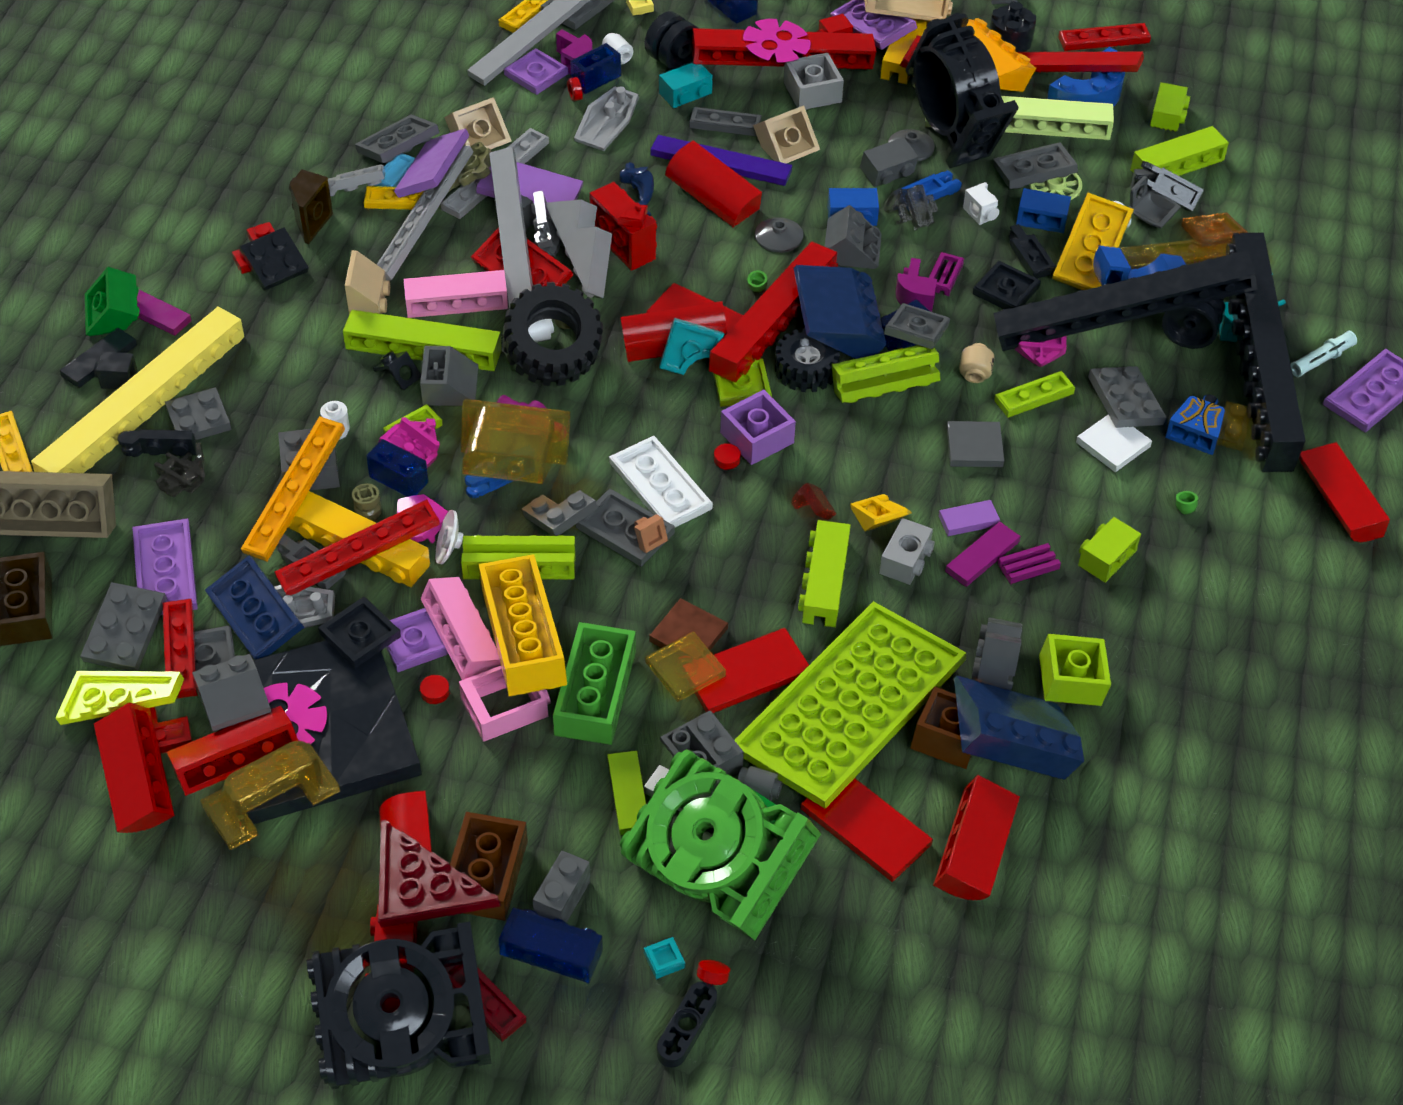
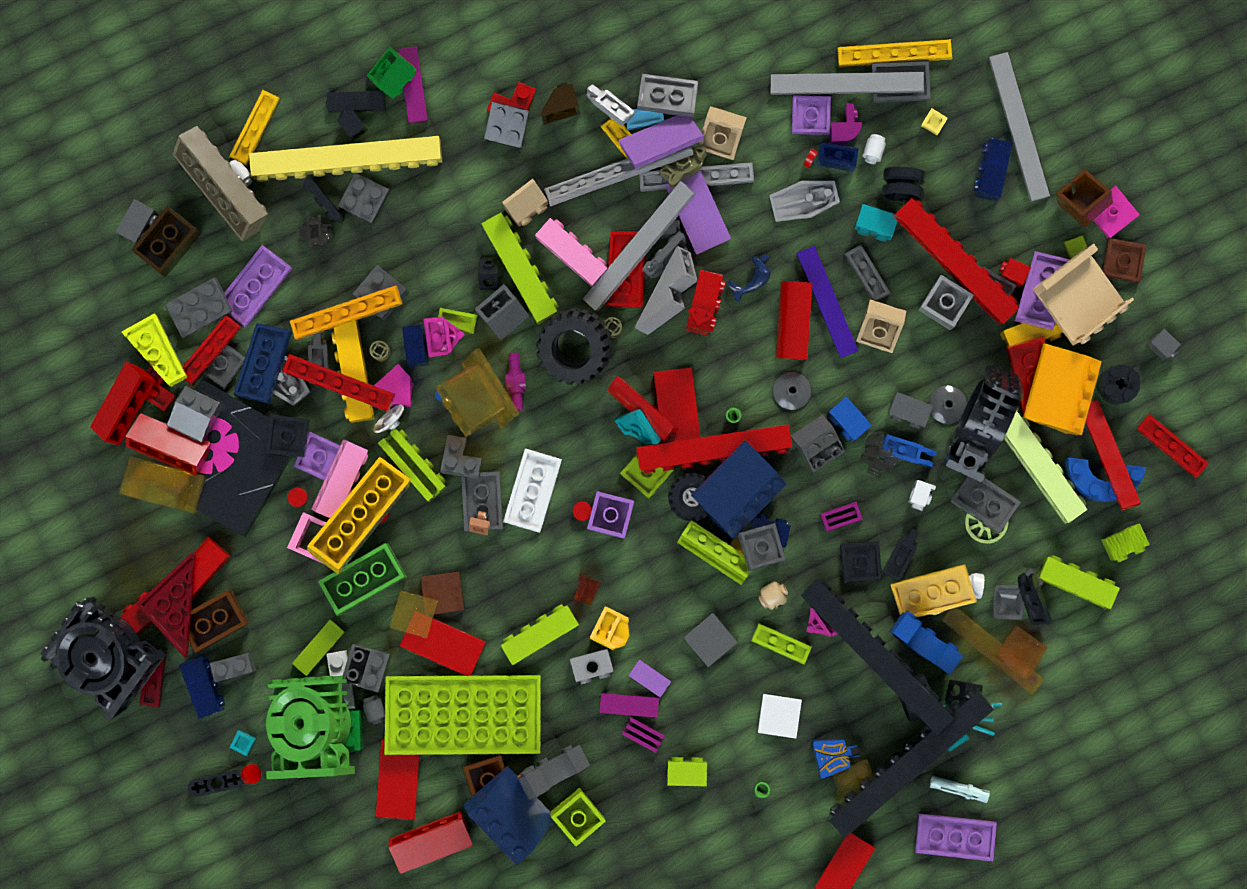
camera: 55 degrees right, 35 degrees up
white brick [320,401,350,440] -> none
dark pink piece [743,19,811,62] -> none
magenta brick [895,258,937,312] -> none
blue brick [1016,188,1071,233] -> none
dark grey plate [1088,366,1166,428] -> none

